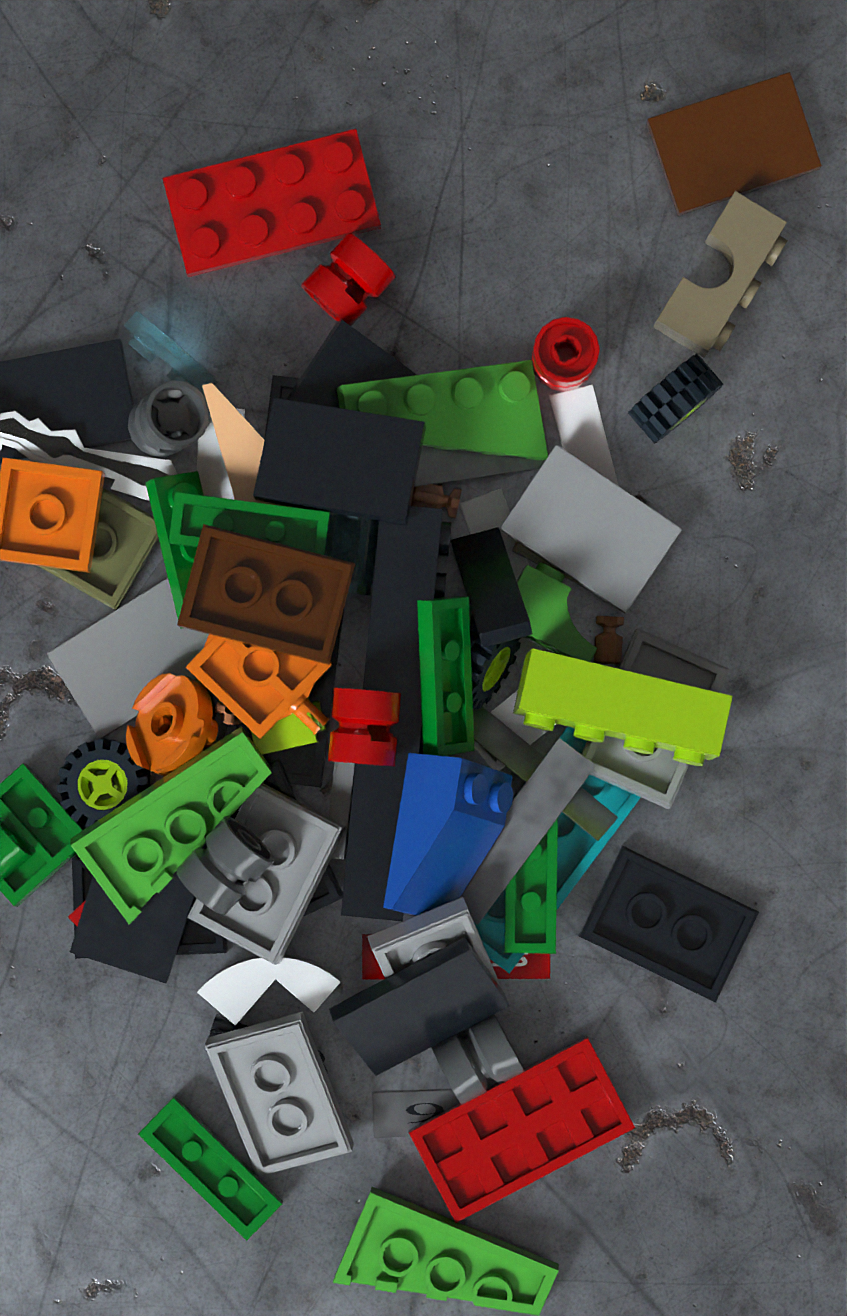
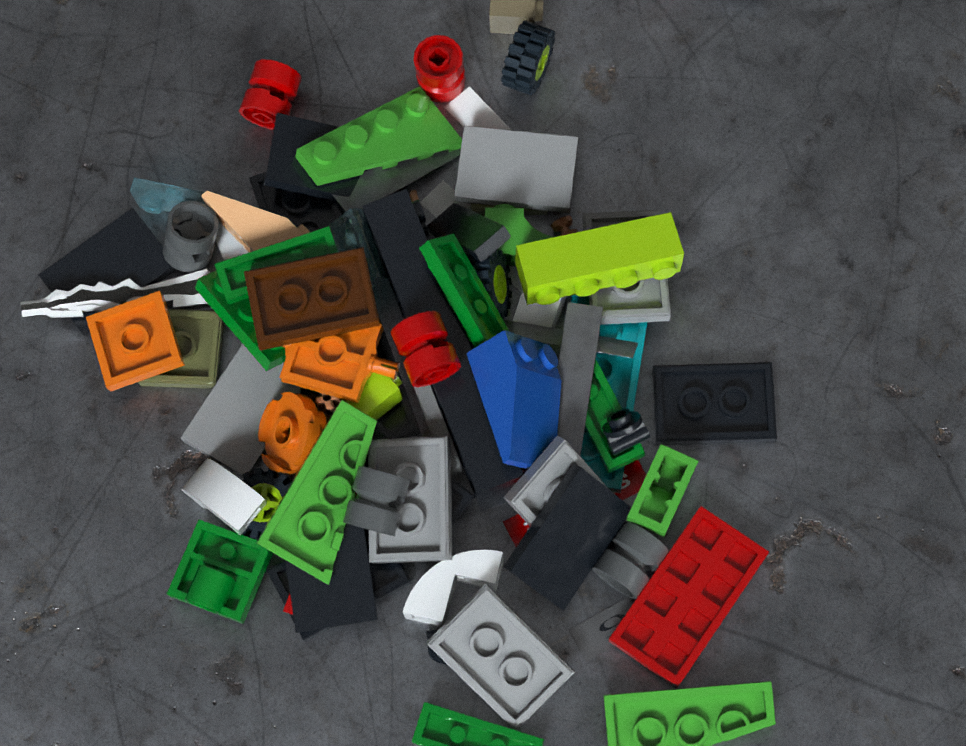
camera: 20 degrees left, 15 degrees down
red plate [162,129,381,278] -> none
black tile [253,398,426,525] -> none
none -> white brick [181,458,266,535]
none -> black plate [602,408,651,456]
none -> bright green arch [627,444,698,537]

